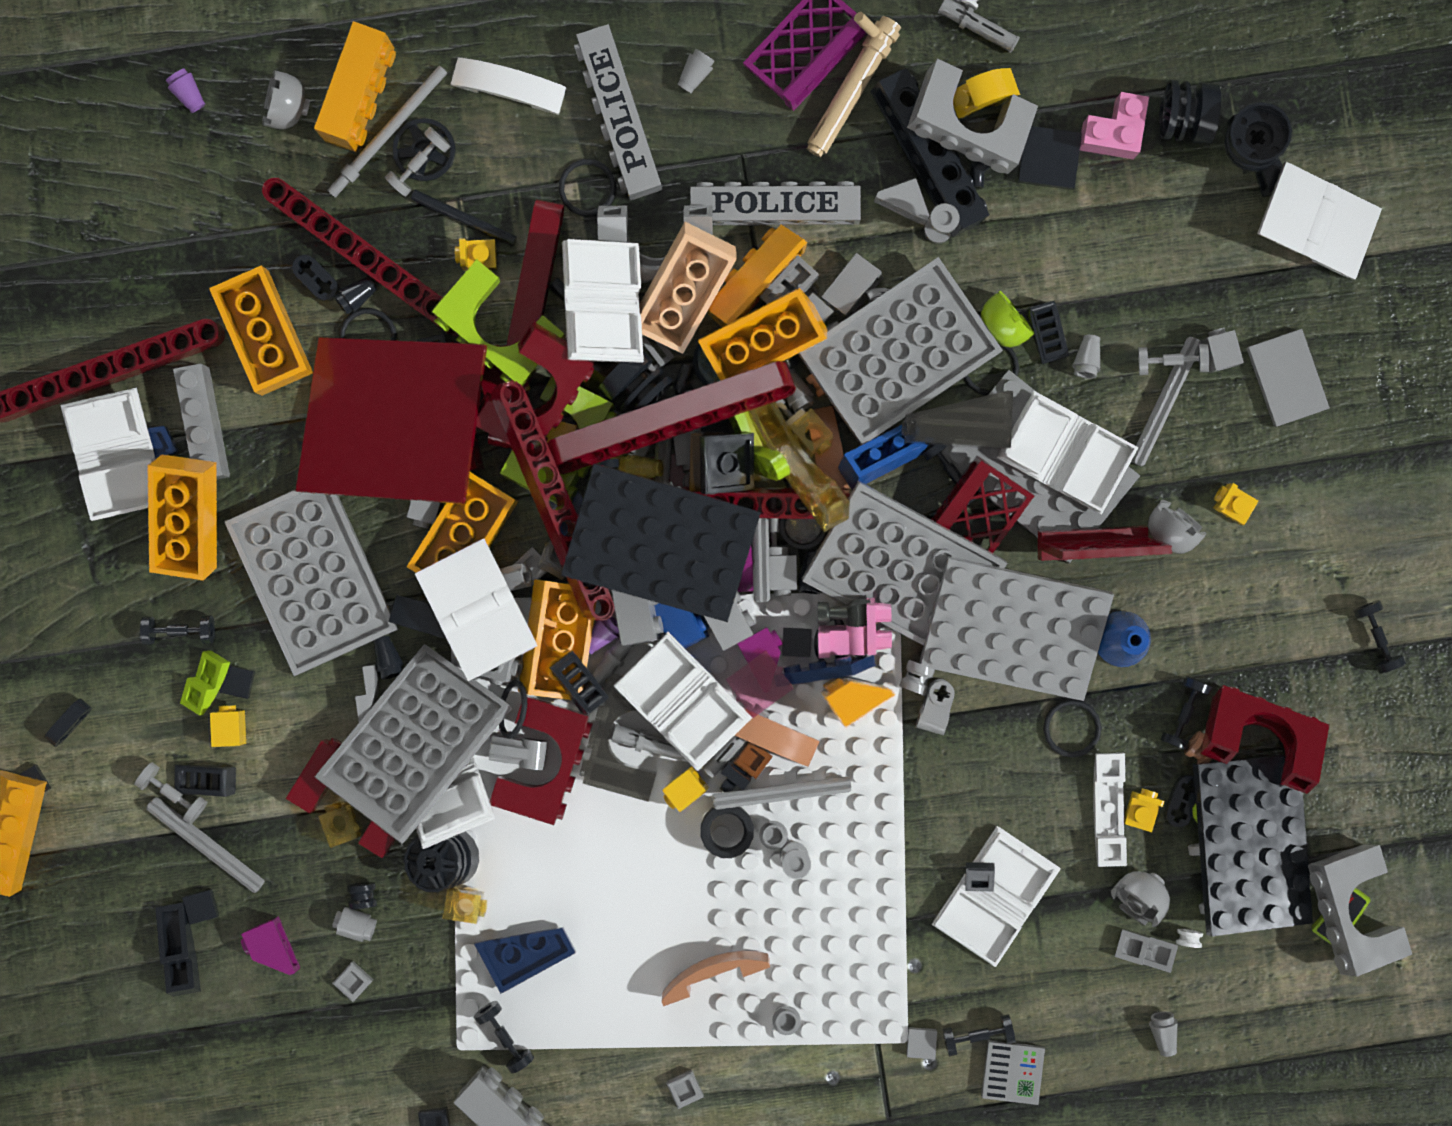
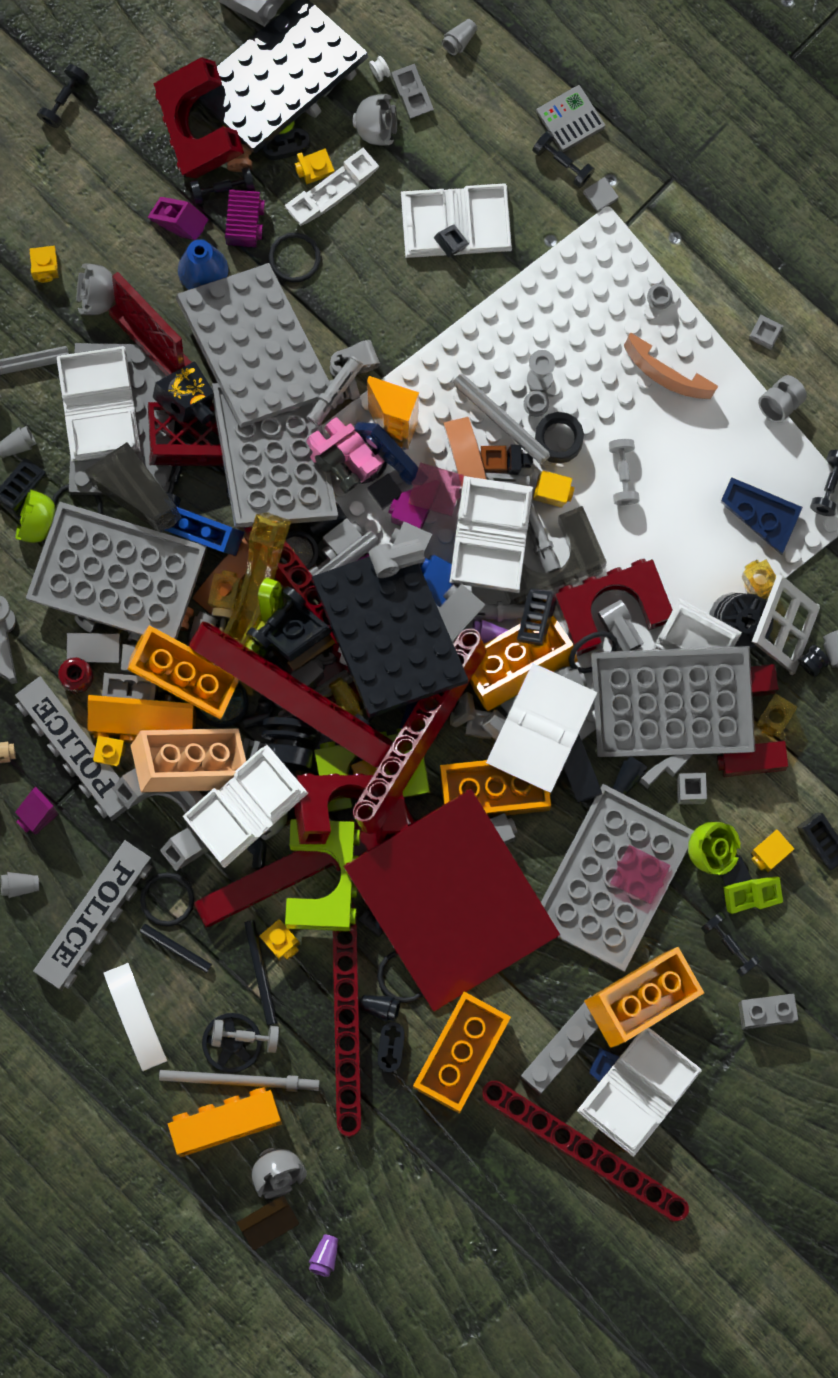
camera: 130 degrees left, 10 degrees down
none -> magenta slope [15,787,58,835]
none -> dark red head [58,657,93,694]
none -> yellow bracket [93,736,126,767]
none -> black bar [140,924,212,973]
none -> magenta slope [148,197,209,240]
none -> black torso [153,361,214,424]
none -> magenta brick [225,190,265,247]
none -> dark brown panel [236,1195,299,1250]
none -> black wheel [246,586,306,650]
none -> light grey pin [306,356,364,427]
none -> light grey piece [368,539,425,578]
none -> light grey wheel [609,439,640,505]
none -> clear pink piece [610,845,671,904]
none -> light grey brick [677,773,707,805]
none -> lime cylinder [688,822,741,875]
none -> light grey brick [738,994,798,1030]
none -> white window [752,575,820,675]
none -> light grey wheel [758,375,807,423]

